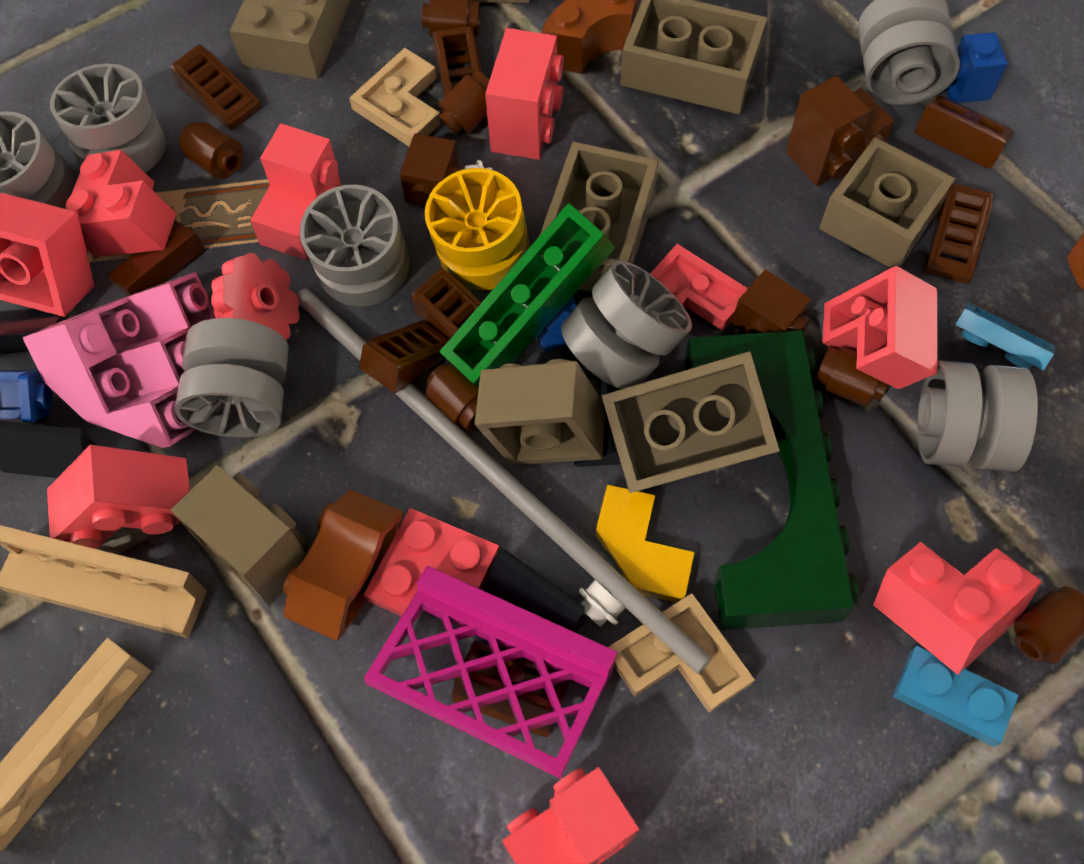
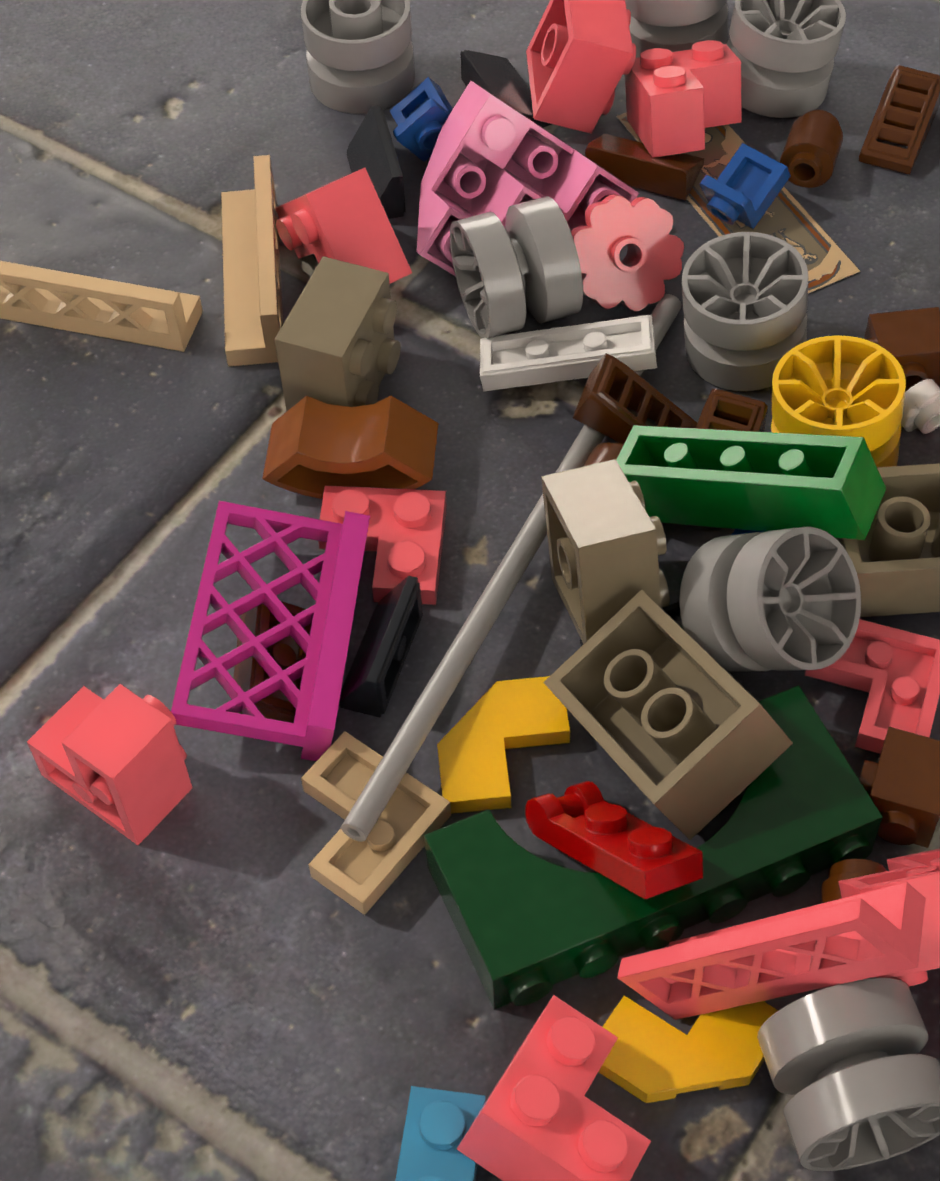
camera: 70 degrees right, 10 degrees down
coral brick [250,123,342,261] -> none
white plate [579,580,625,627] -> none
none -> white tile [480,315,657,392]
none -> red plate [525,781,703,899]
none -> yellow tile [599,995,779,1103]
none -> coral fence [617,882,926,1020]
none -> blue bracket [699,143,791,229]

